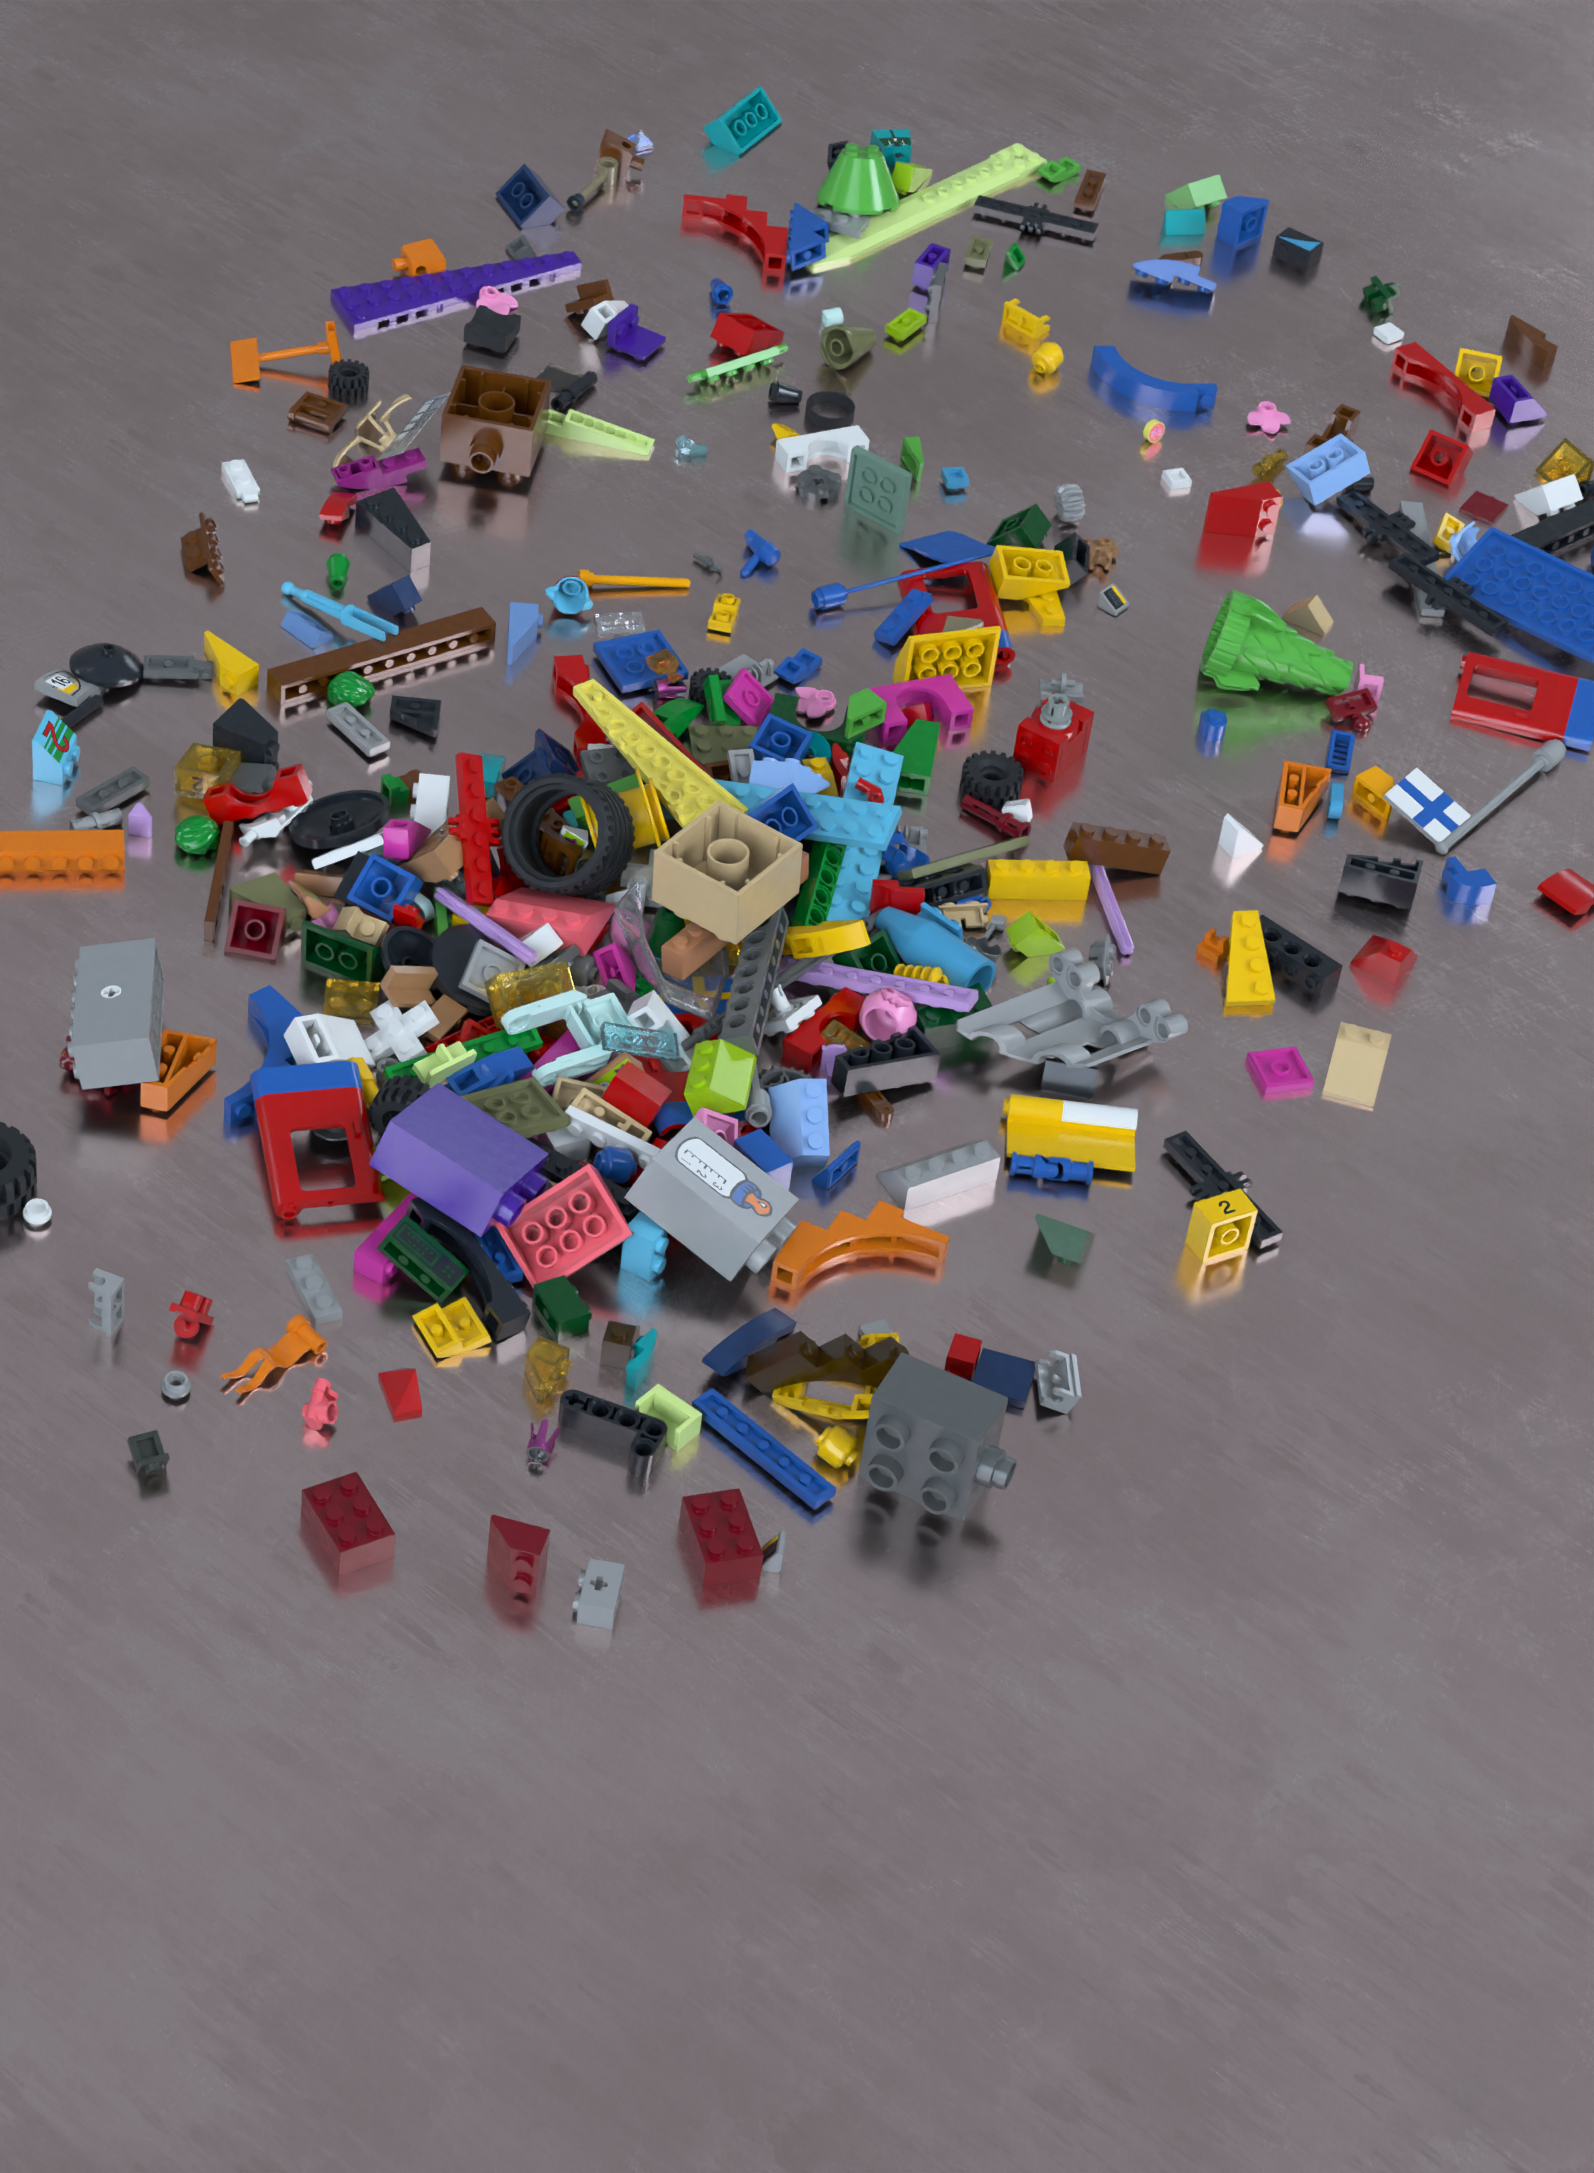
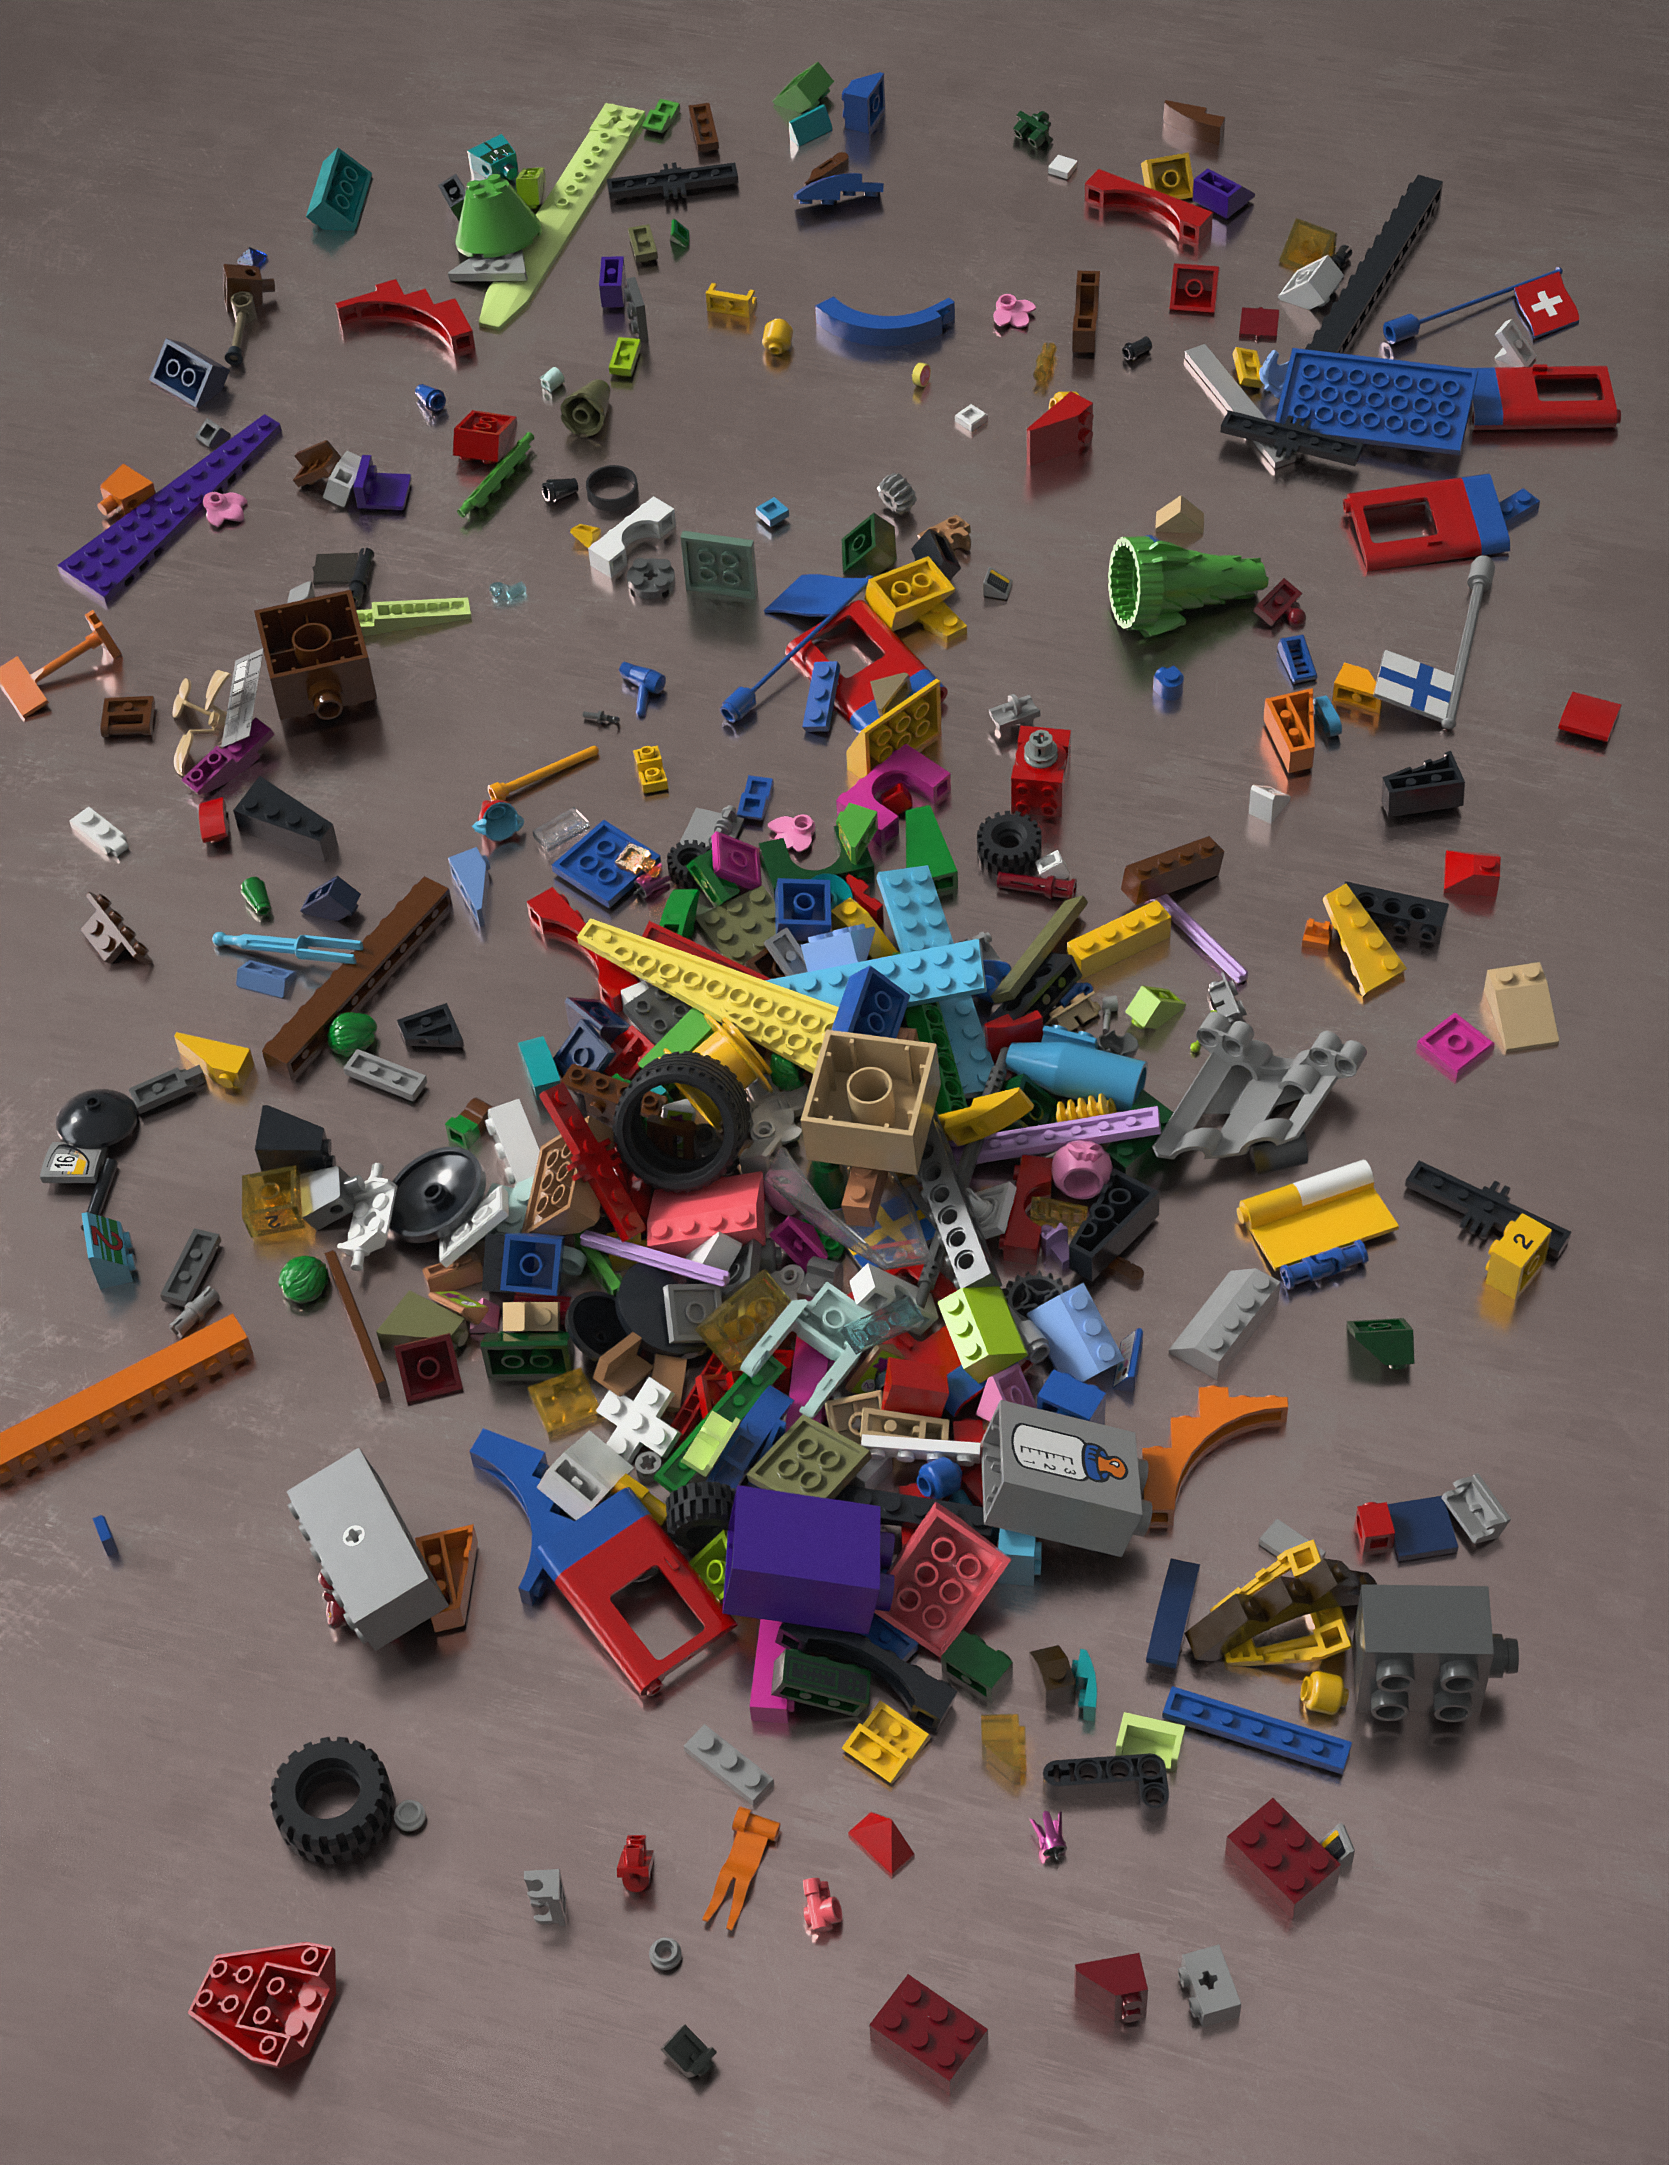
camera: 15 degrees left, 10 degrees up
lavender slope [128,802,152,838] -> none
red arch [203,763,313,825] -> none
black tyre [328,359,369,397] -> none
dark pink slope [383,819,431,861] -> none
red slope [393,903,425,930] -> none
black brick [463,305,521,353] -> none
blue slope [786,203,829,271] -> none
red arm [854,777,884,804] -> none
bright green slope [900,436,924,482] -> none
black brick [1273,227,1324,270] -> none
light blue slope [1286,433,1370,506] -> none
black hinge [1336,489,1439,566] -> none
bright pink panel [1355,663,1384,701] -> none
blue brick [1442,856,1497,906] -> none

